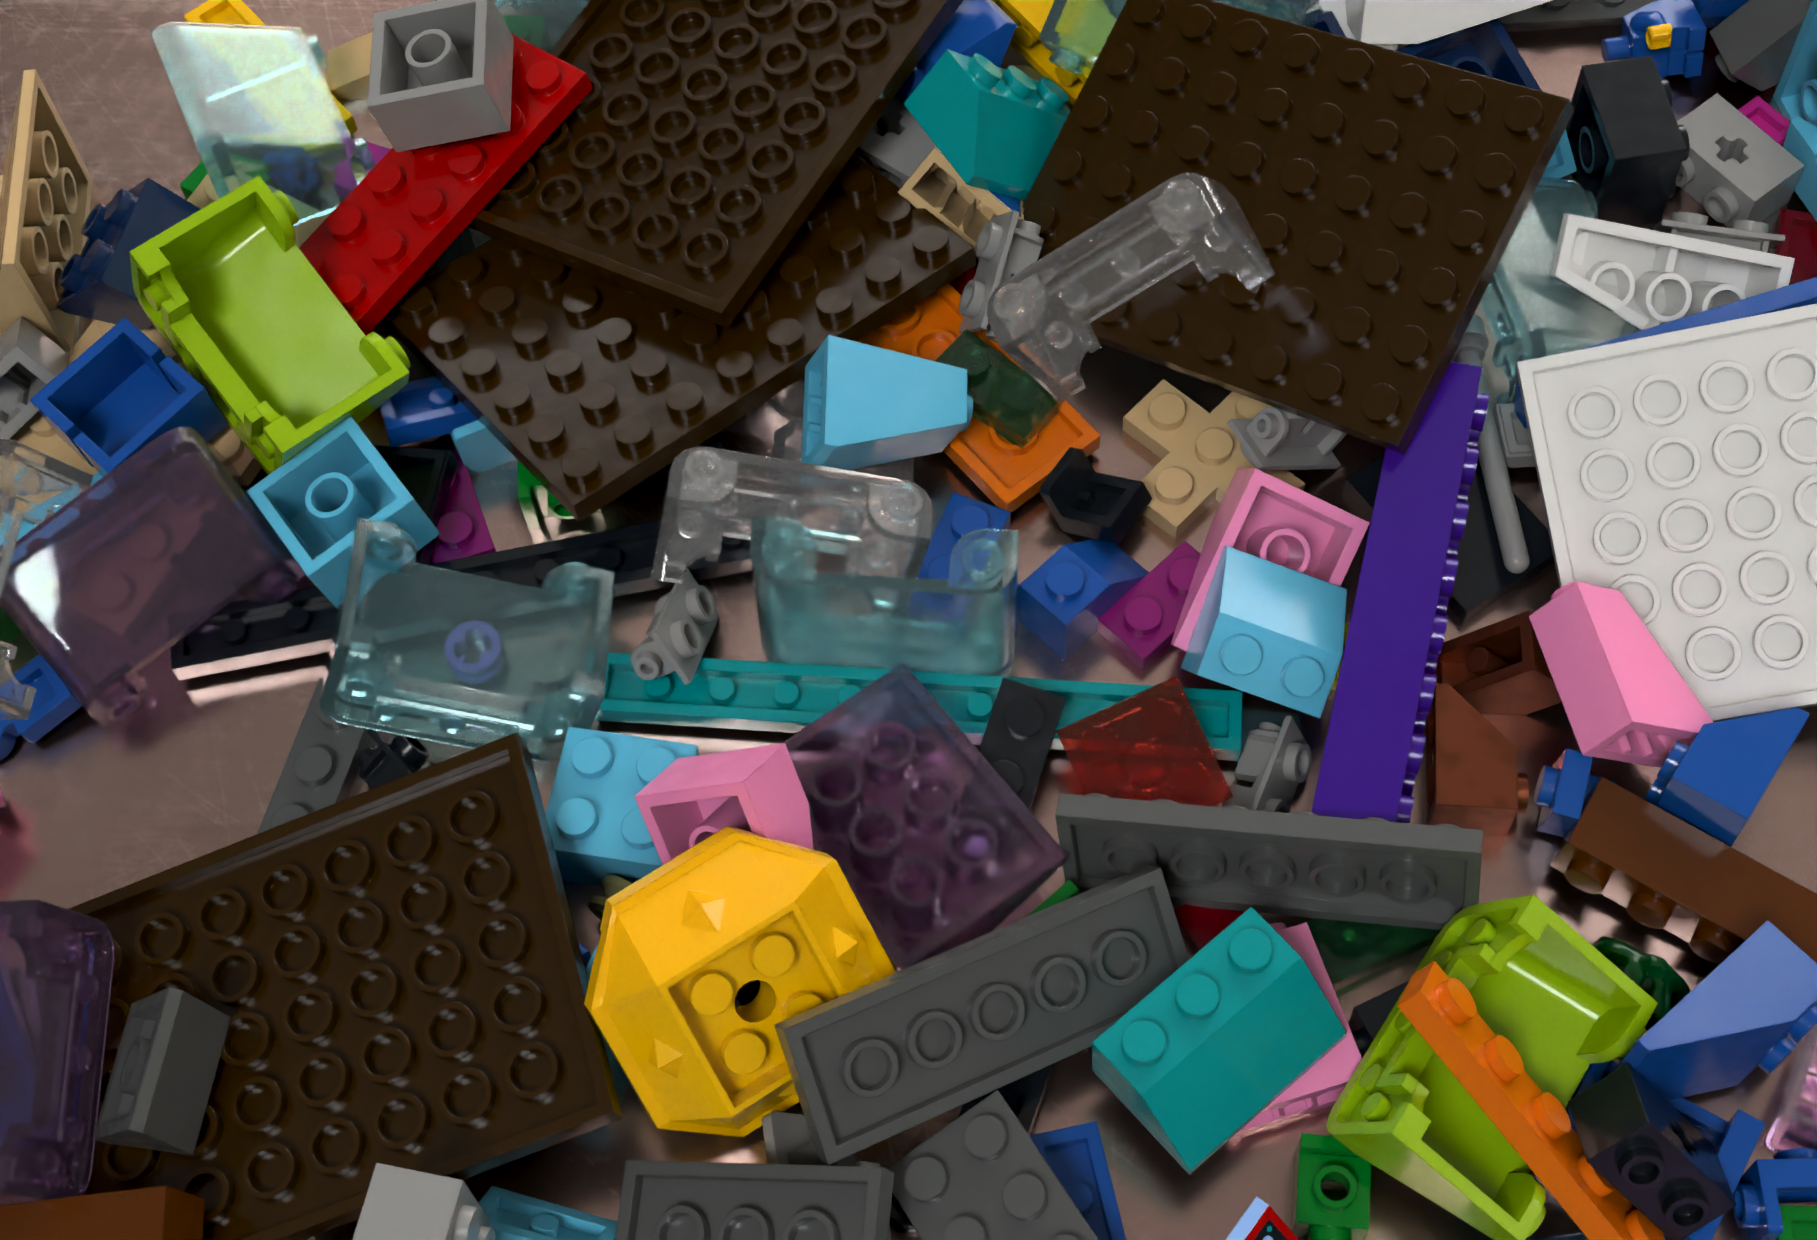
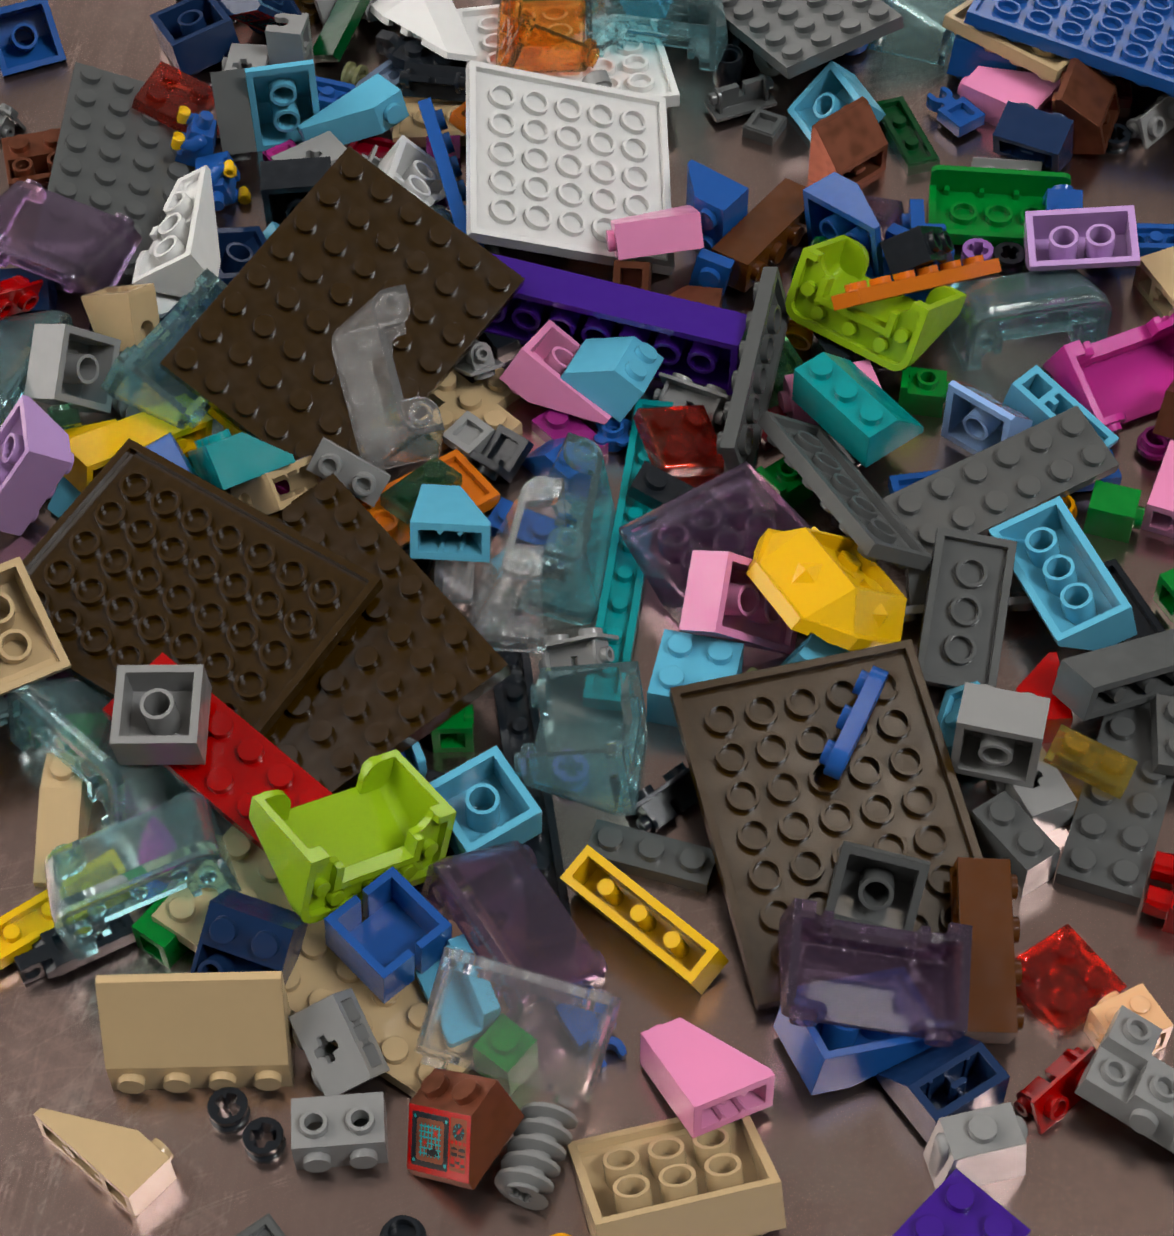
camera: 90 degrees left, 10 degrees down
none -> light grey plate [442,410,495,462]
none -> yellow brick [560,844,729,995]
none -> blue plate [594,418,632,452]
none -> blue plate [819,665,889,781]

